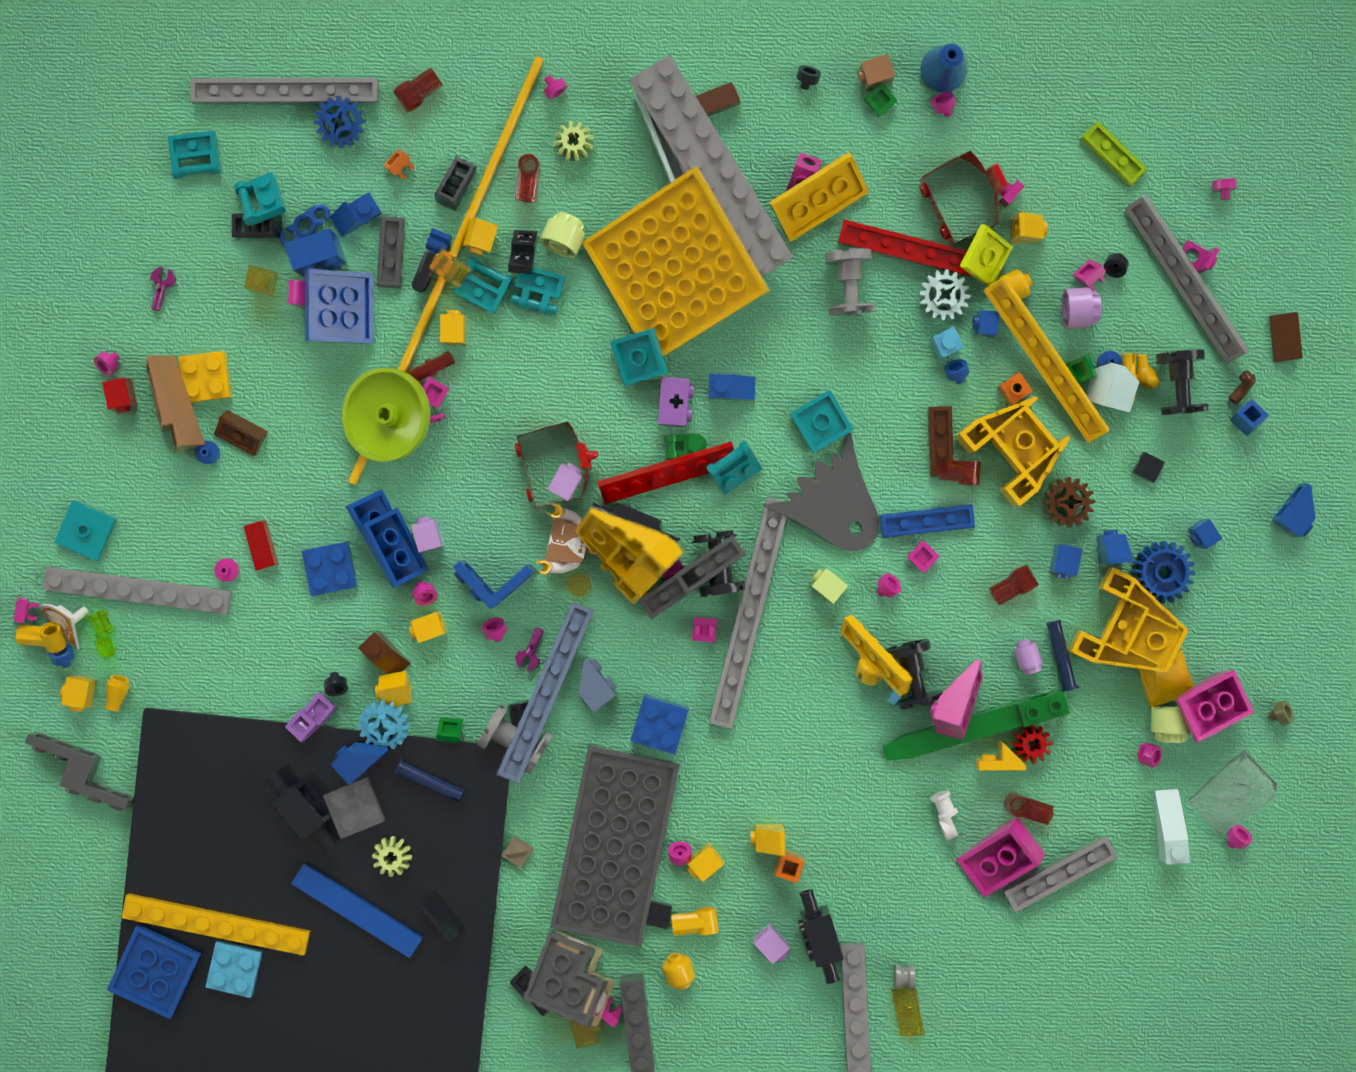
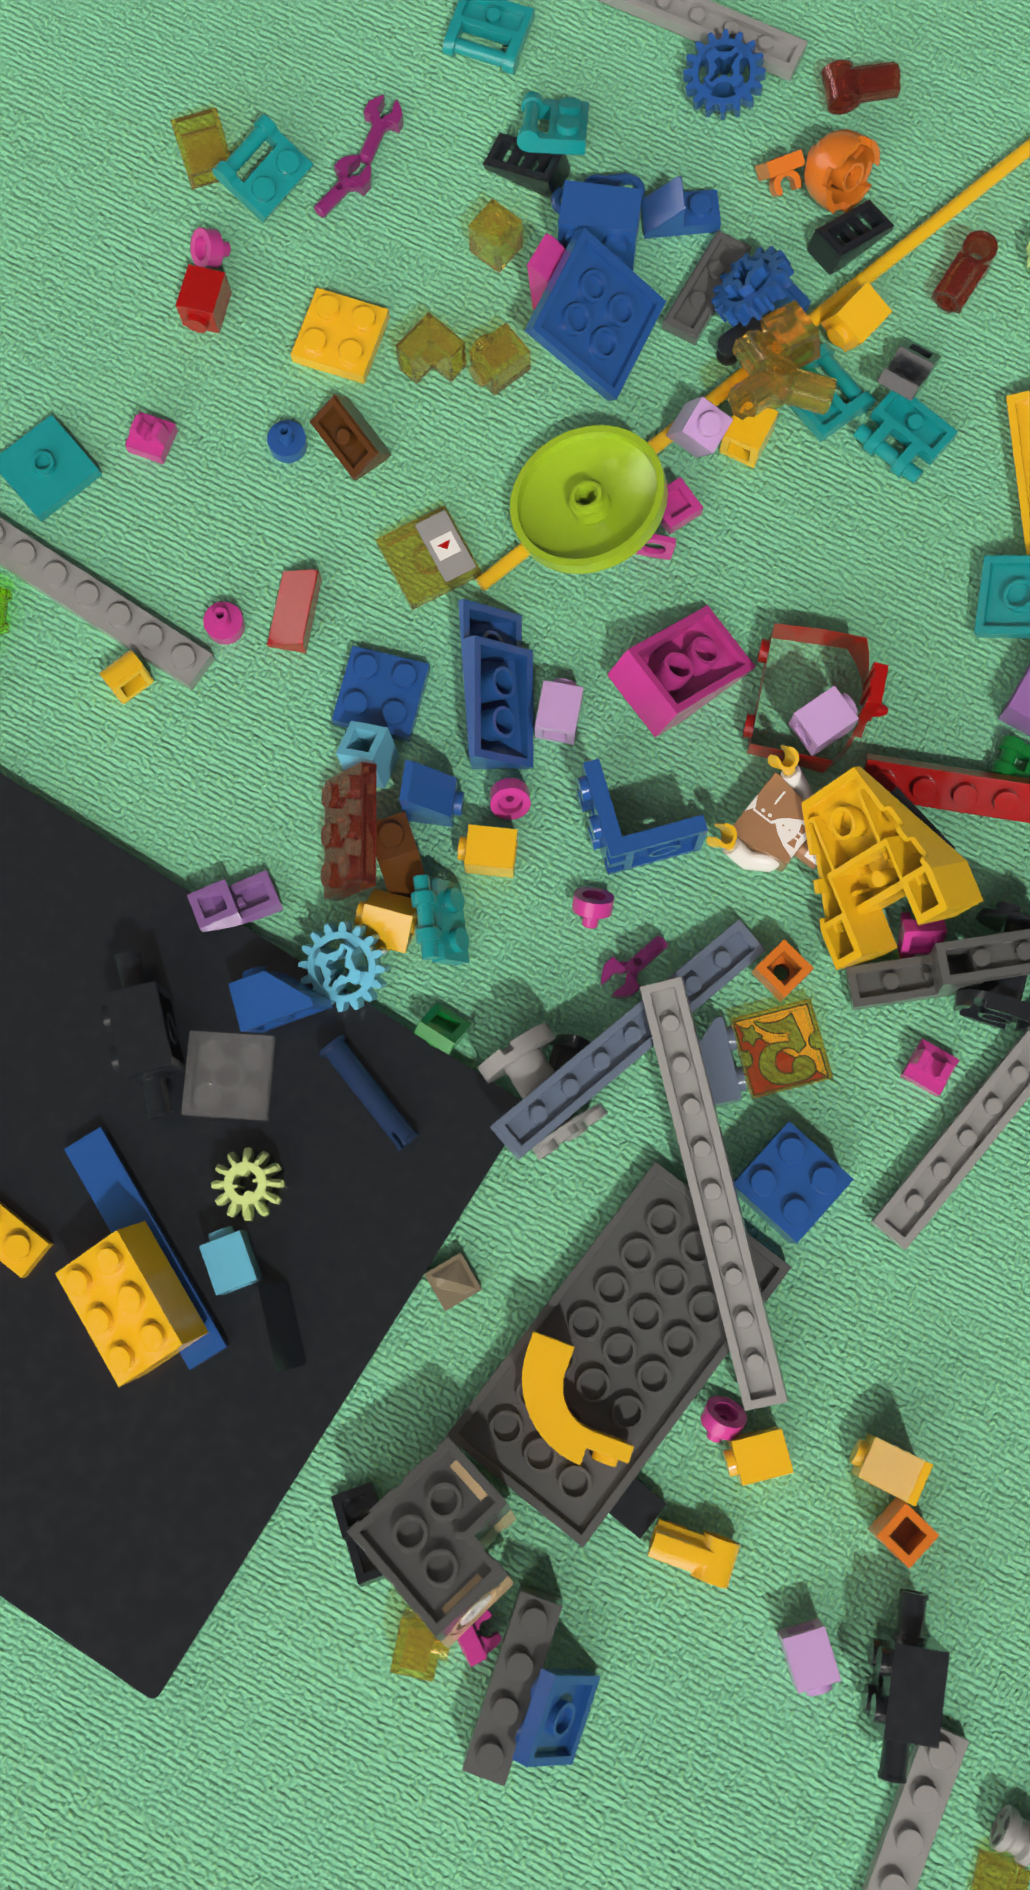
camera: 30 degrees right, 10 degrees down
medium nougat slope [146,355,205,453] -> none
black tile [324,672,348,696] -> none
clear red pin [407,350,456,382] -> none
yellowish green piece [539,212,585,258] -> none
clear yellow tile [568,572,591,596] -> none
yellow head [662,953,695,990] -> none
none -> yellow brick [55,1221,209,1387]
none -> yellow brick [99,649,154,705]
none -> dark pink tile [125,411,178,465]
none -> clear yellow piece [170,107,231,189]
none -> medium azure brick [199,1226,263,1295]
none -> teal plate [212,114,314,223]
none -> clear red plate [320,762,377,901]
none -> medium azure brick [336,721,399,789]
none -> magenta bar [359,95,404,165]
none -> clear yellow tile [375,505,481,610]
none -> clear yellow piece [396,312,467,384]
none -> blue slope [399,760,465,827]
none -> teal plate [411,875,470,966]
none -> clear yellow brick [469,323,530,396]
none -> blue plate [512,1668,601,1767]
none -> yellow arch [522,1331,634,1467]
none -> dark pink slope [607,605,756,738]
none -> light grey plate [640,977,788,1411]
none -> lavender brick [666,397,734,458]
none -> blue gear [711,246,794,327]
none -> clear yellow piece [727,330,836,420]
none -> clear yellow tile [729,998,833,1100]
none -> orange plate [752,939,814,1002]
none -> orange cylinder [804,129,880,214]

